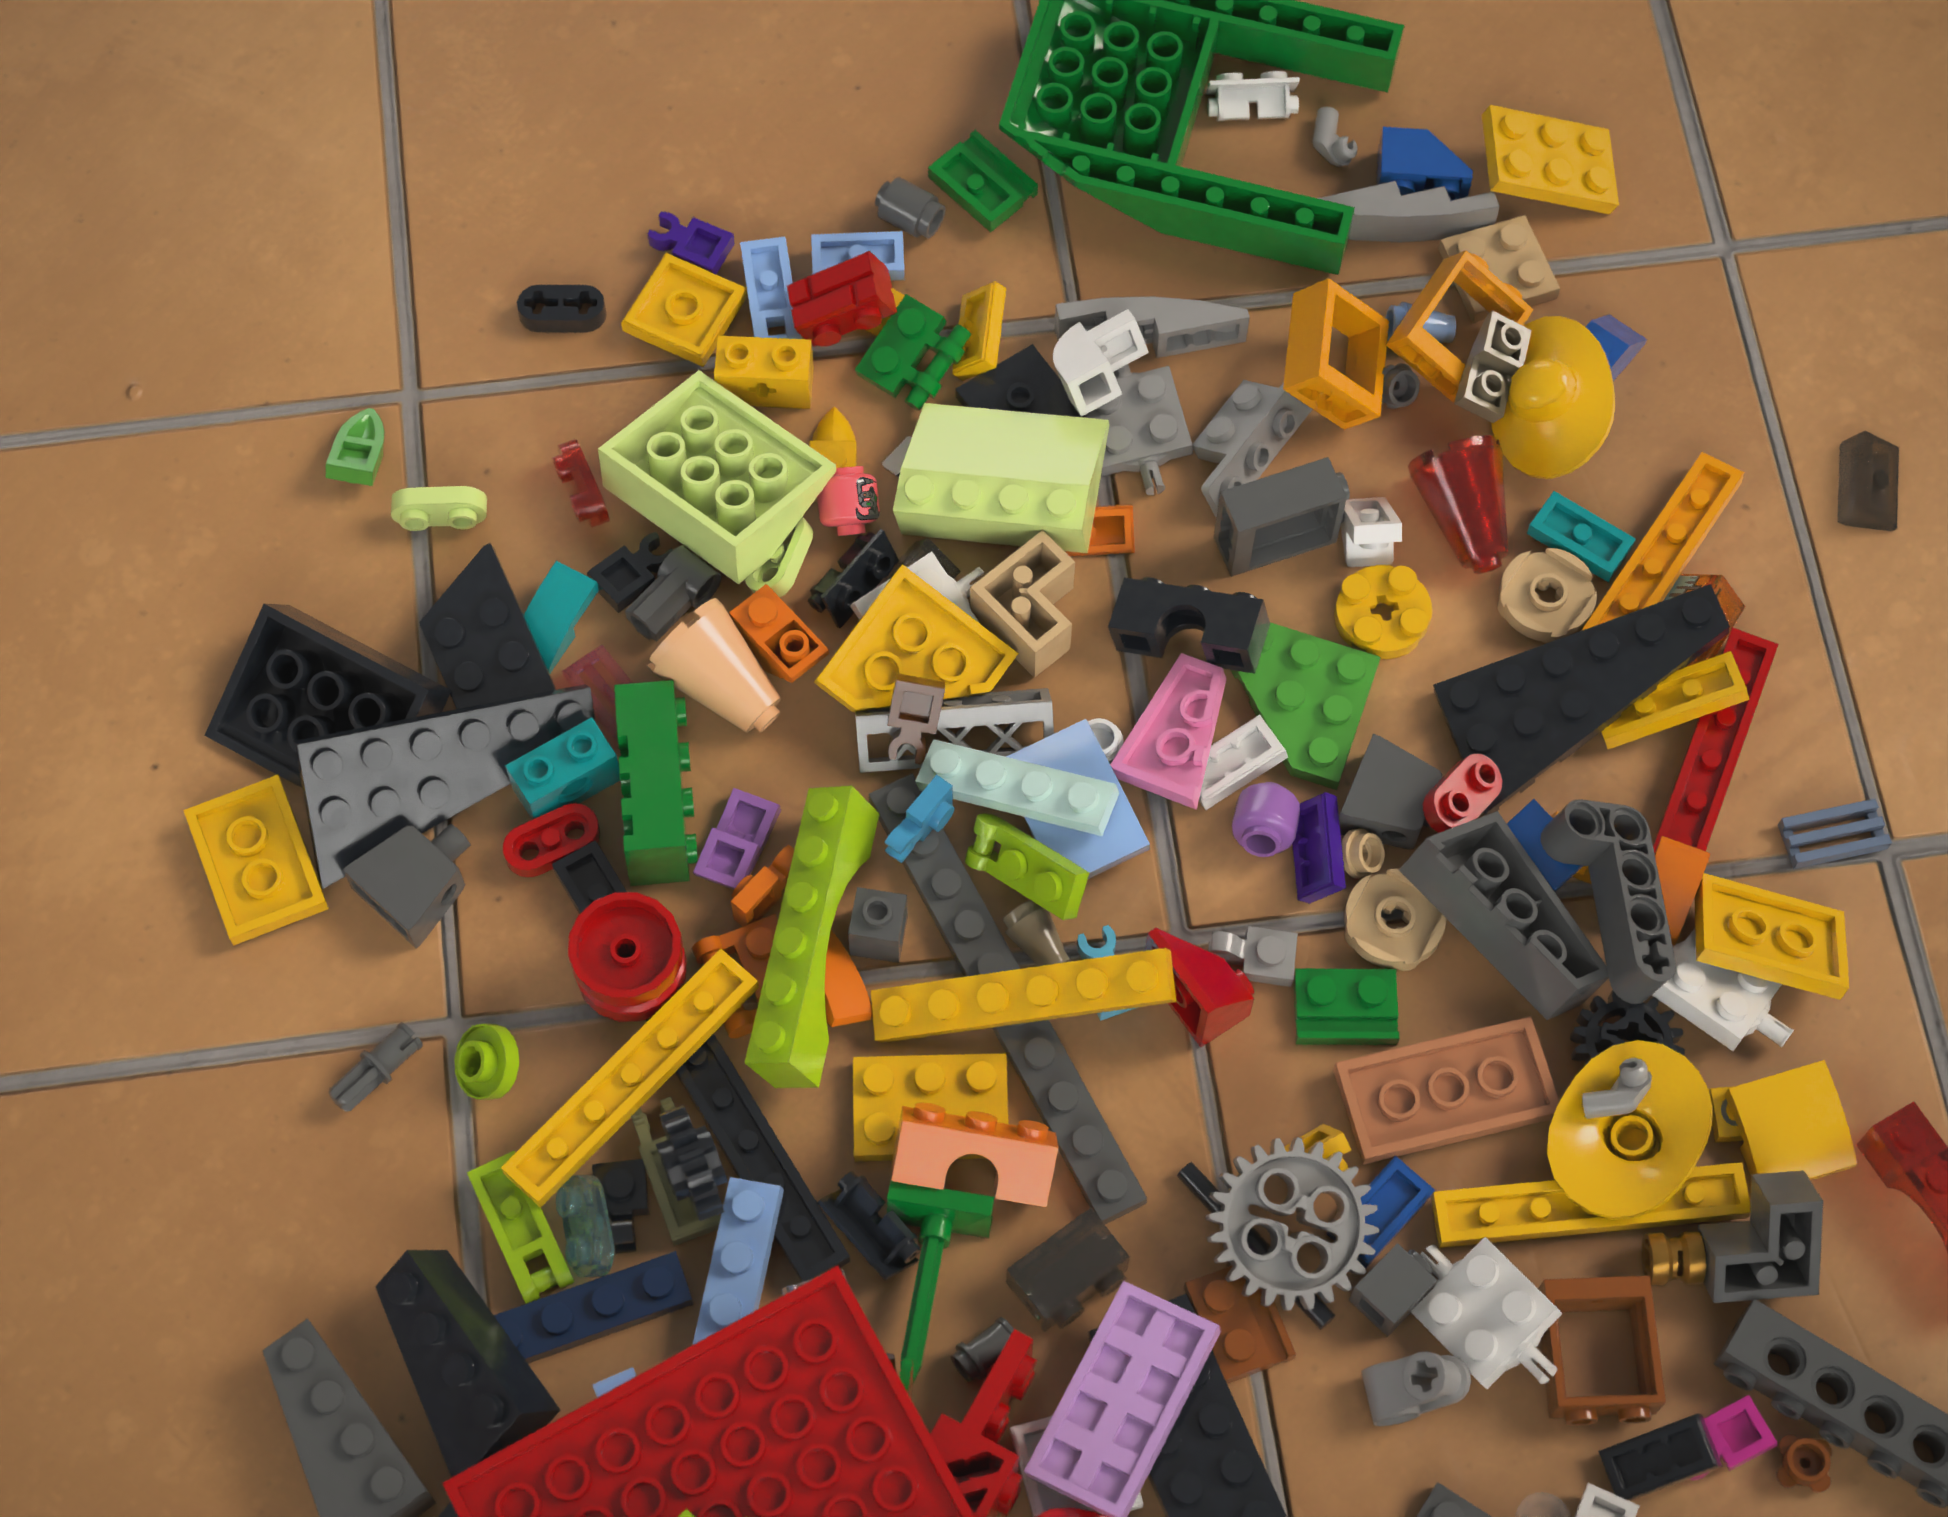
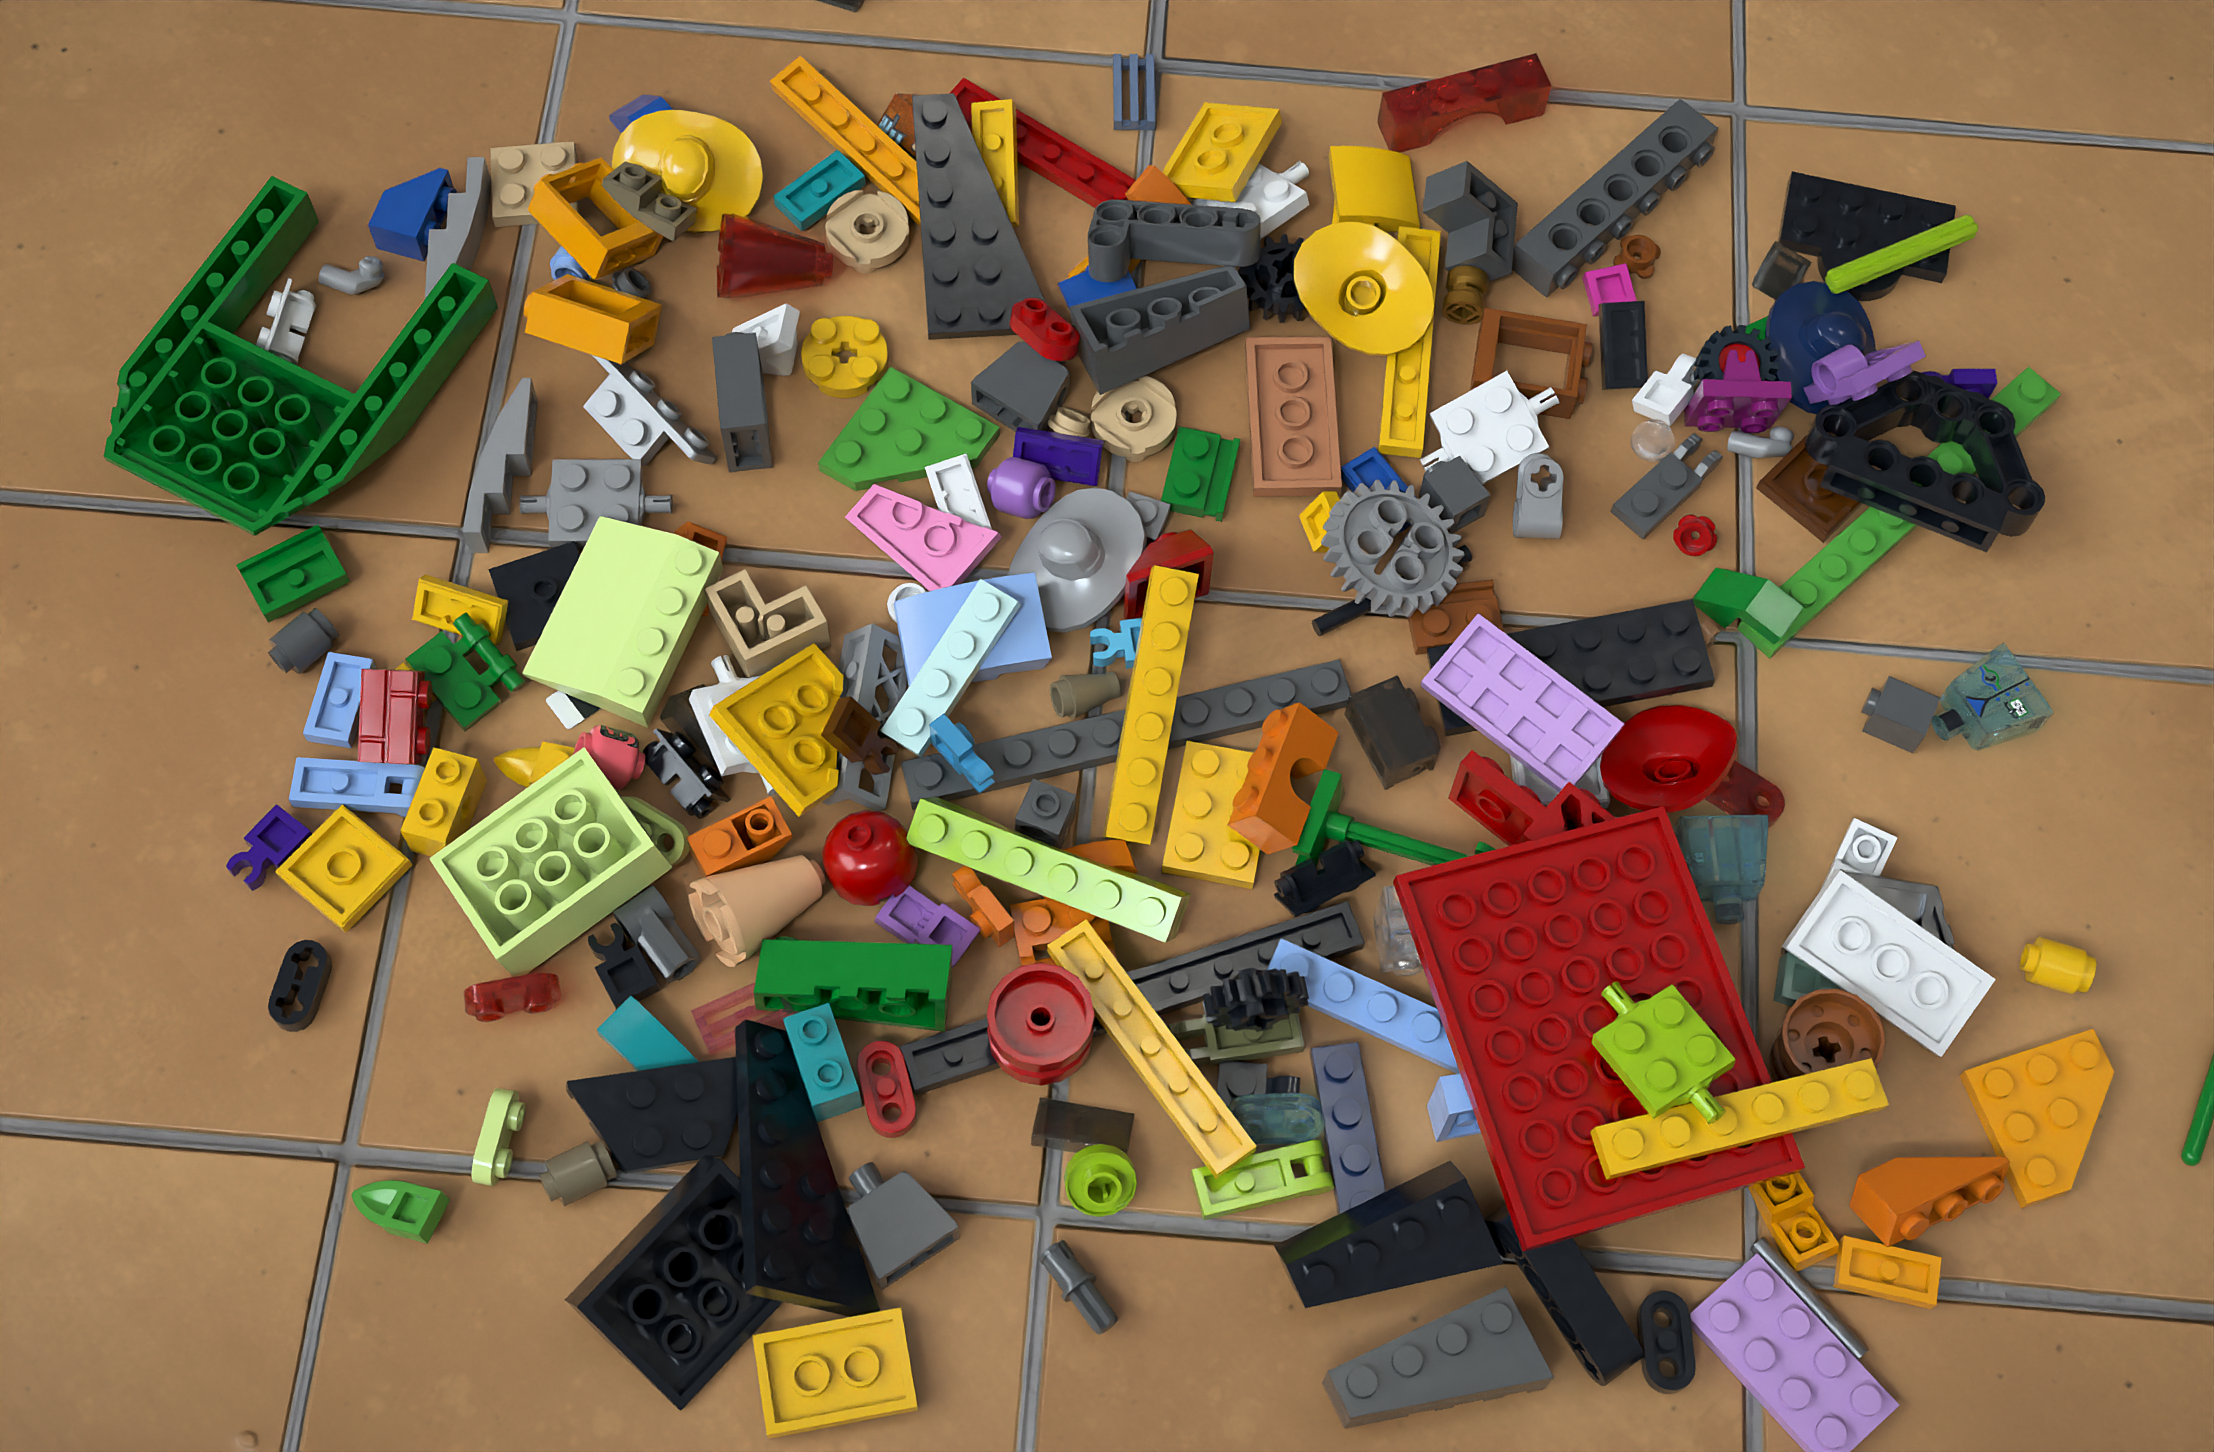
camera: 80 degrees left, 0 degrees up
dark grey pin [951,1317,1014,1382] -> none
lime plate [964,813,1090,920] -> none
white brick [1053,309,1149,417] -> none
black arch [1108,577,1270,674] -> none
yellow plate [1482,105,1619,215] -> none
light grey arm [1582,1058,1652,1119] -> none
none -> dark tan brick [539,1141,617,1206]
none -> red cylinder [822,810,919,907]
none -> light grey hat [1008,487,1147,633]
none -> clear smoke slope [1031,1097,1134,1155]

